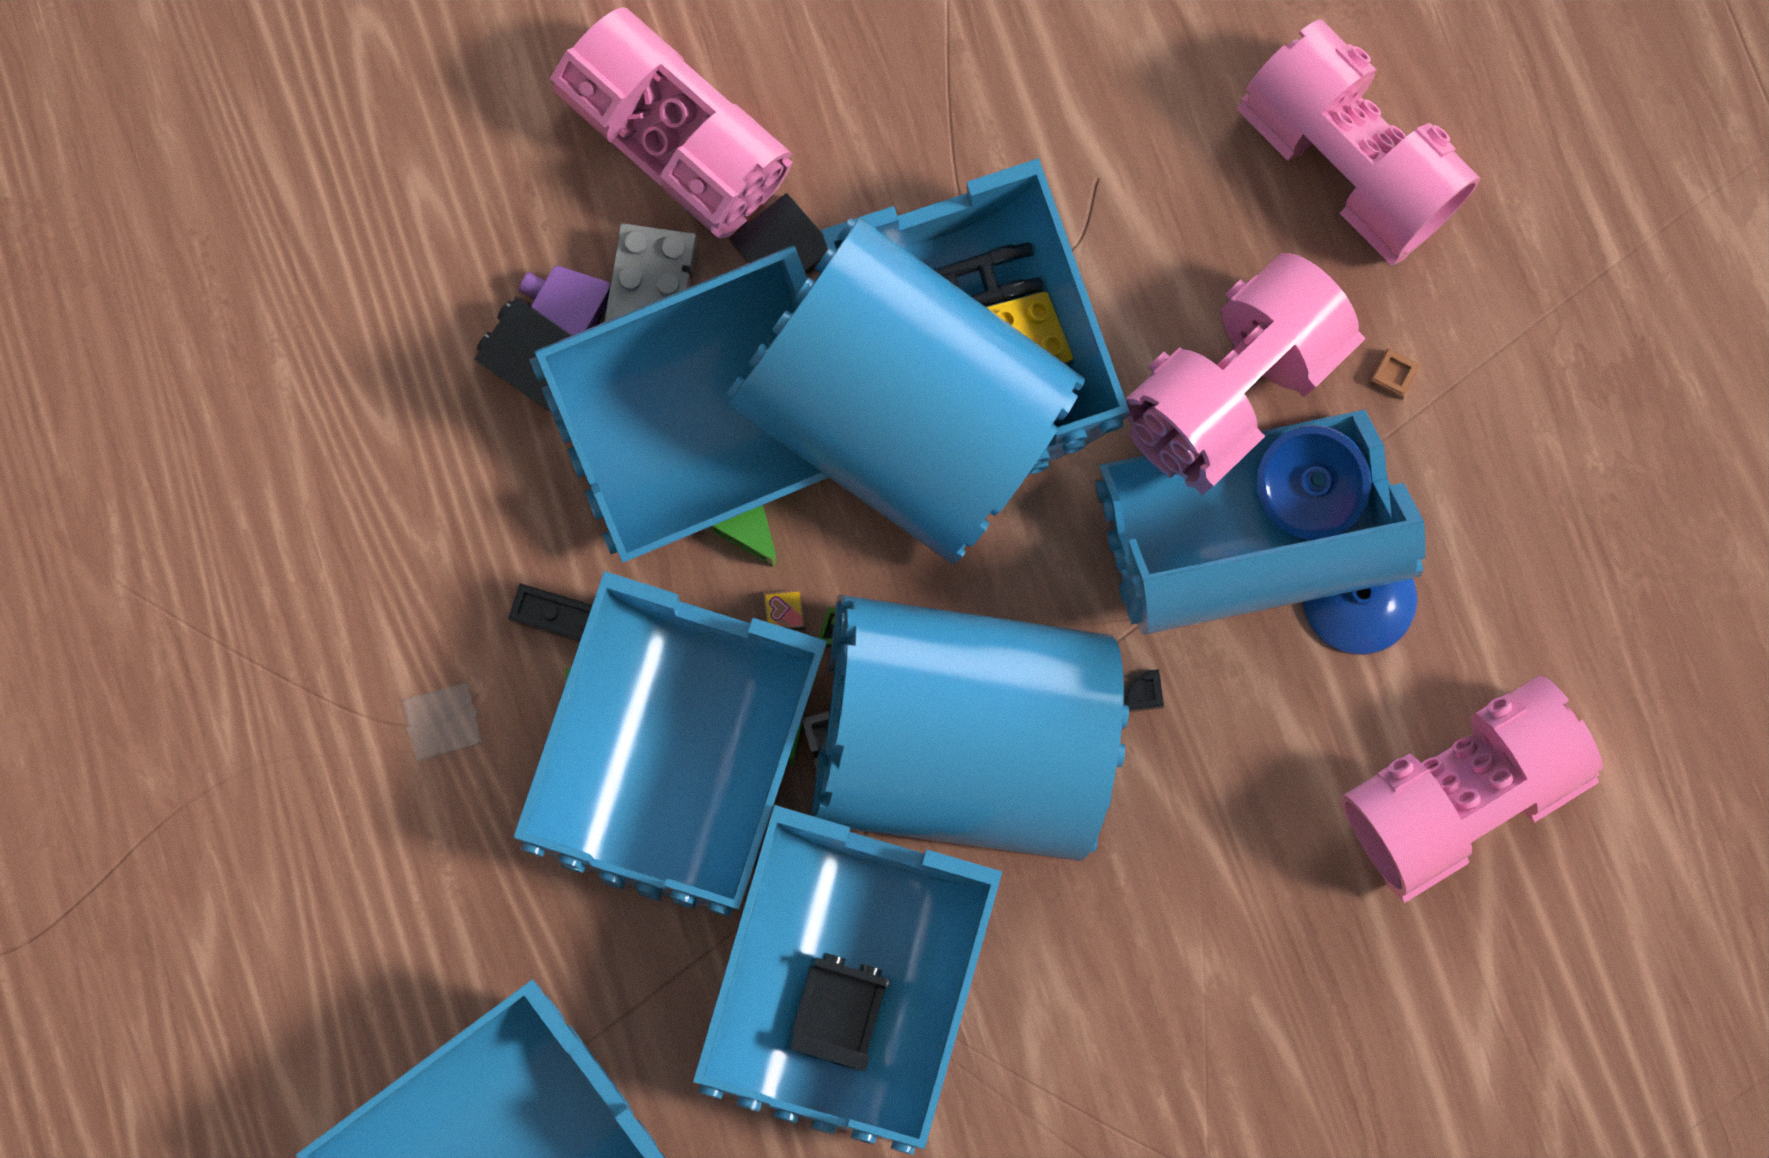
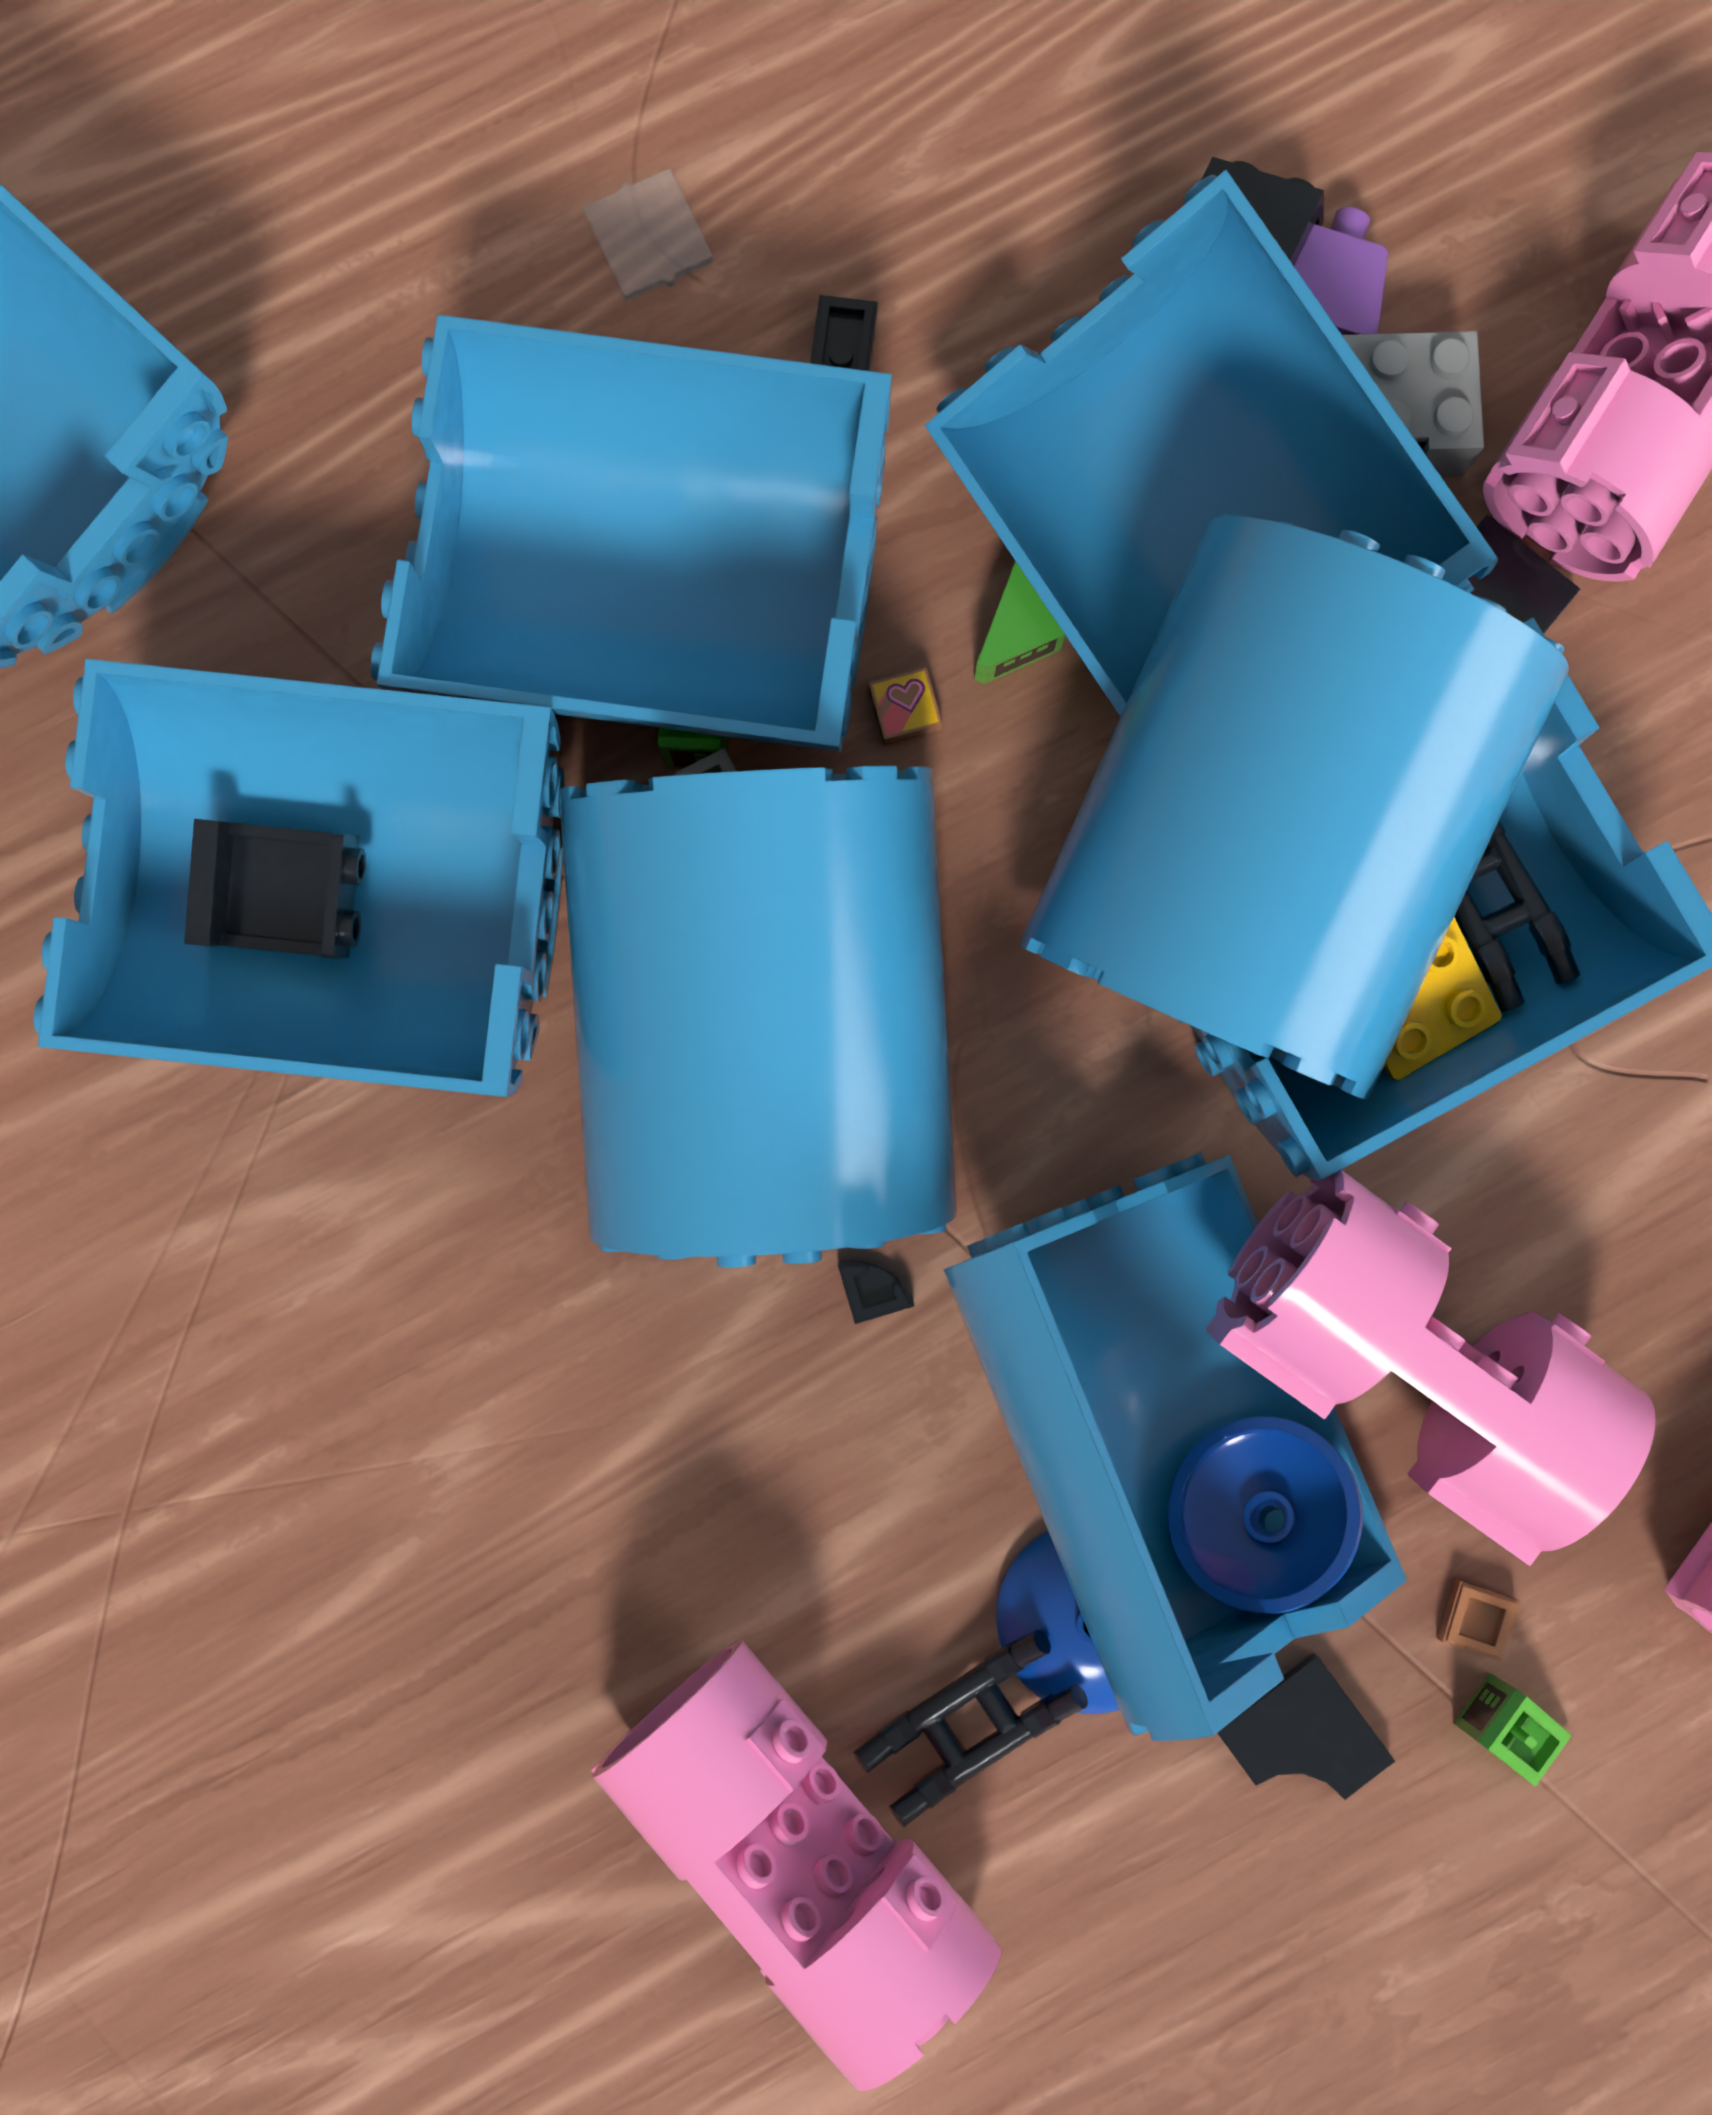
camera: 80 degrees right, 5 degrees up
none -> black piece [853,1630,1088,1828]
none -> black tile [1217,1653,1395,1800]
none -> bright green slope [1453,1673,1572,1787]

